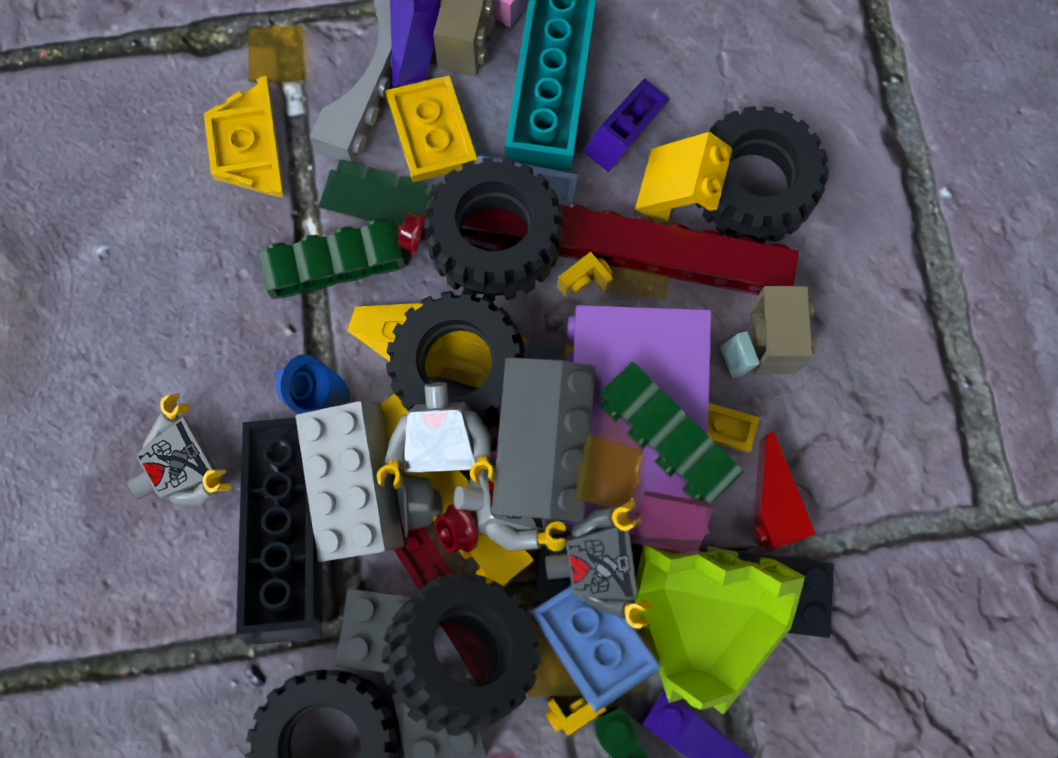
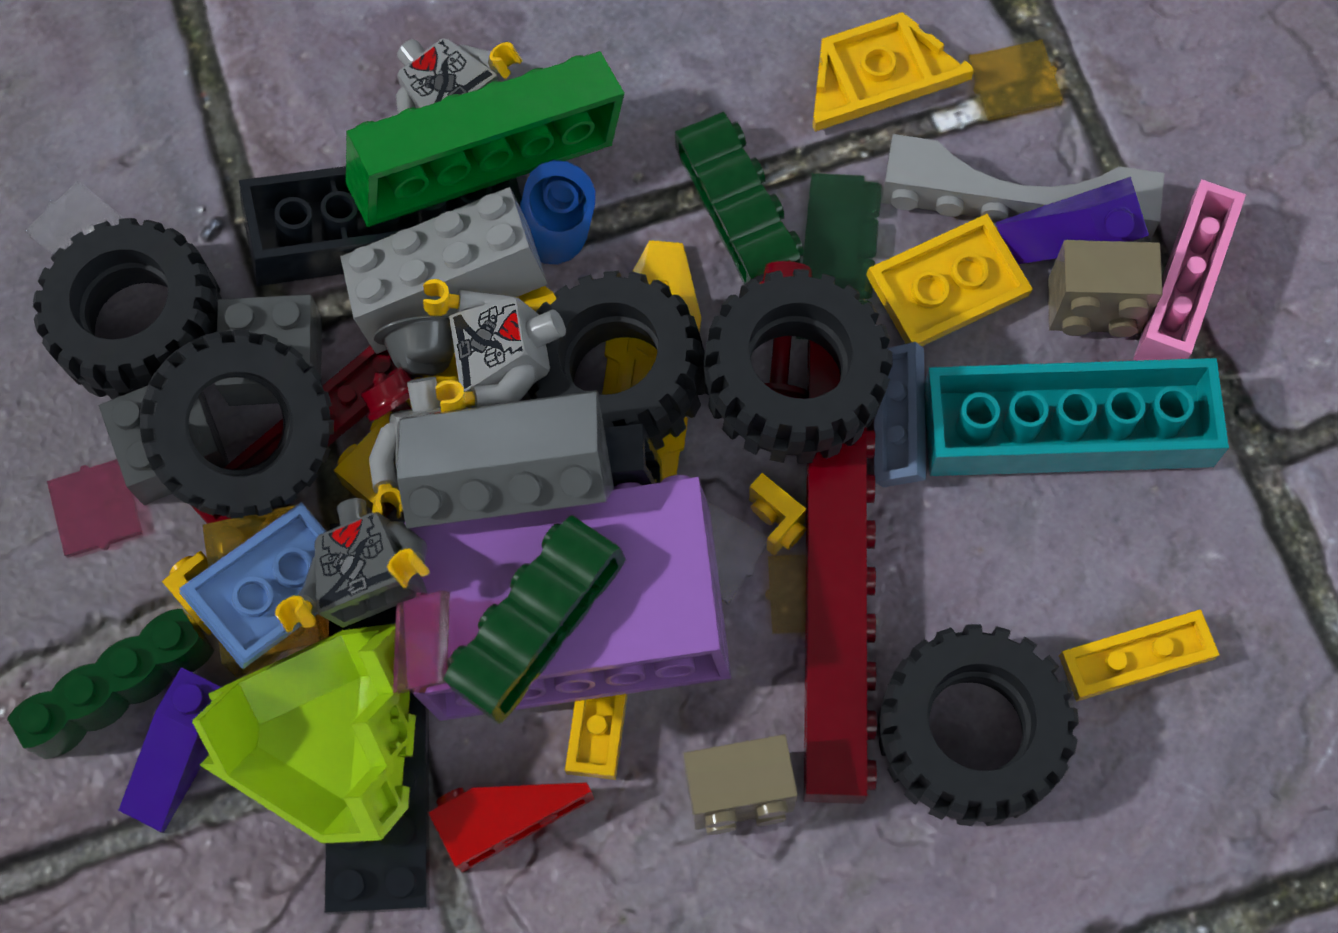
camera: 85 degrees right, 5 degrees down
clear yellow piece [575,435,643,513] -> none
dark purple slope [583,78,669,173] -> none
yellow panel [635,132,732,224] -> none
light aqua tile [720,331,760,378] -> none
none -> green brick [346,51,625,227]
none -> yellow plate [1059,609,1220,702]

